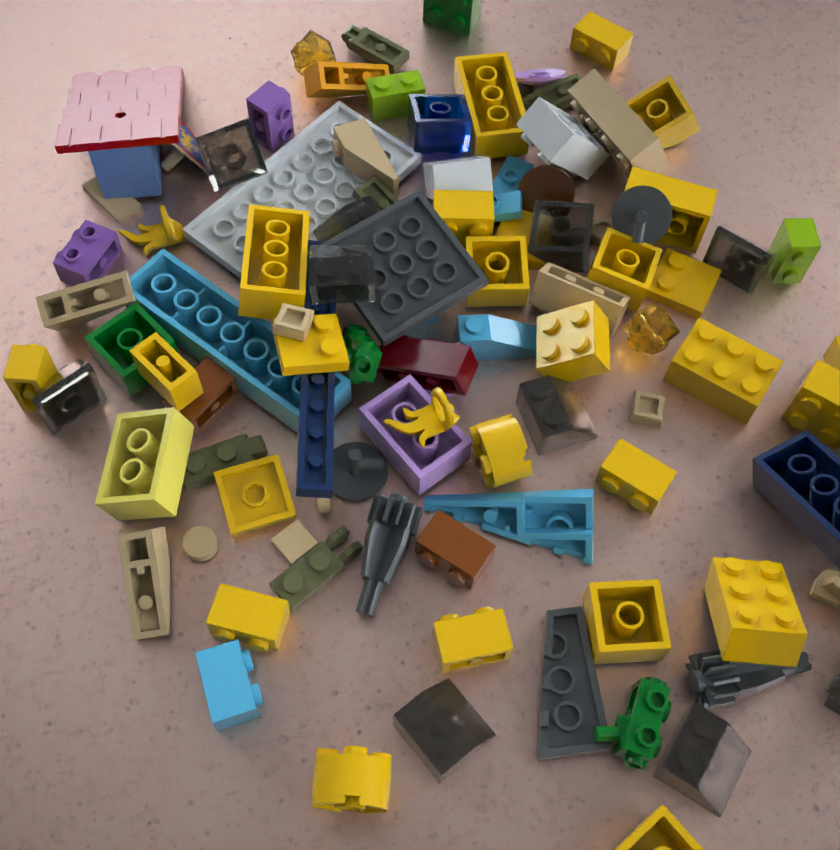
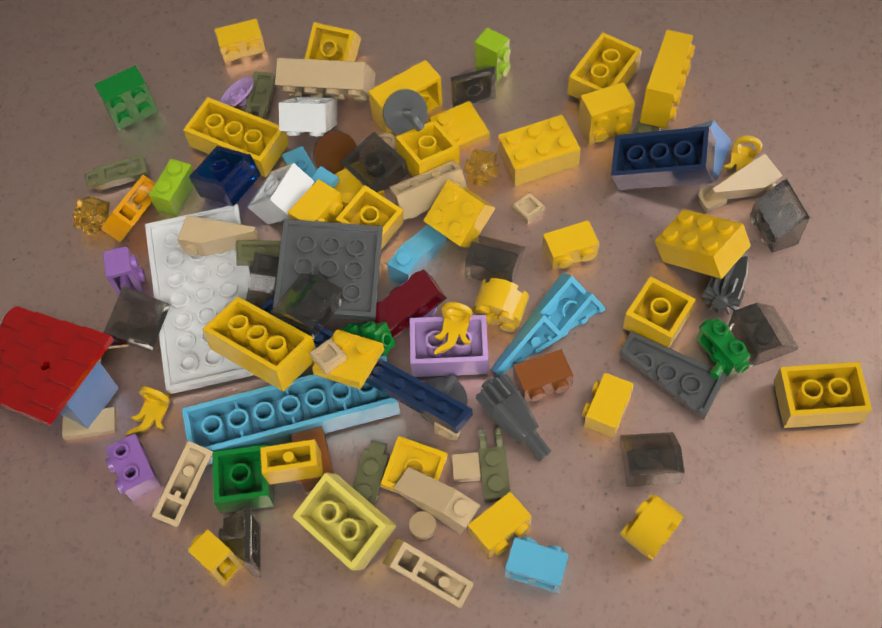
camera: 45 degrees left, 0 degrees up
none -> tan slope [393,467,480,534]

